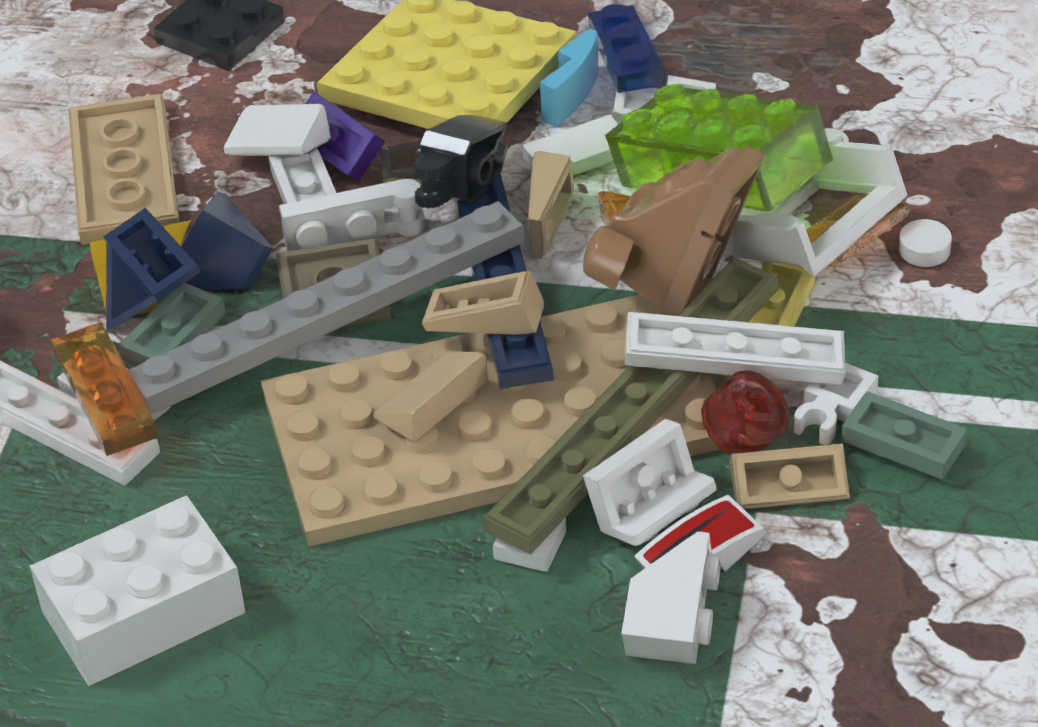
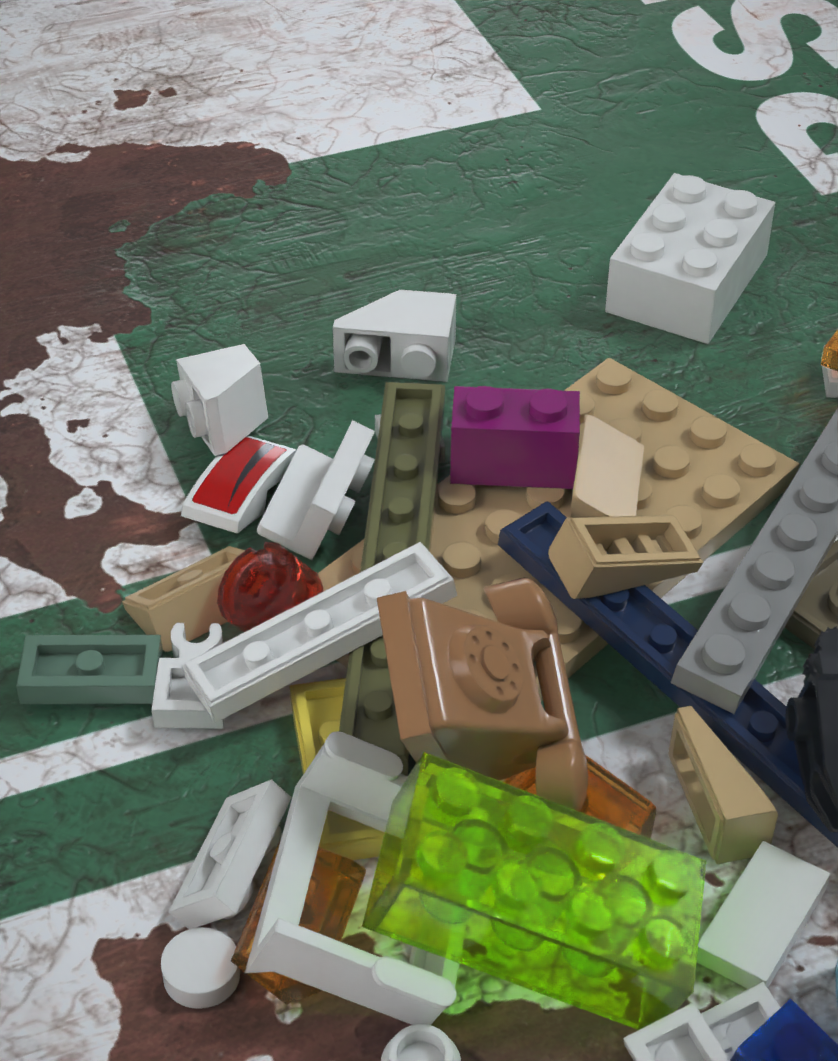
camera: 145 degrees right, 0 degrees up
none -> white plate [169,779,292,929]
none -> white slope [333,290,456,382]
none -> magenta slope [450,386,580,489]

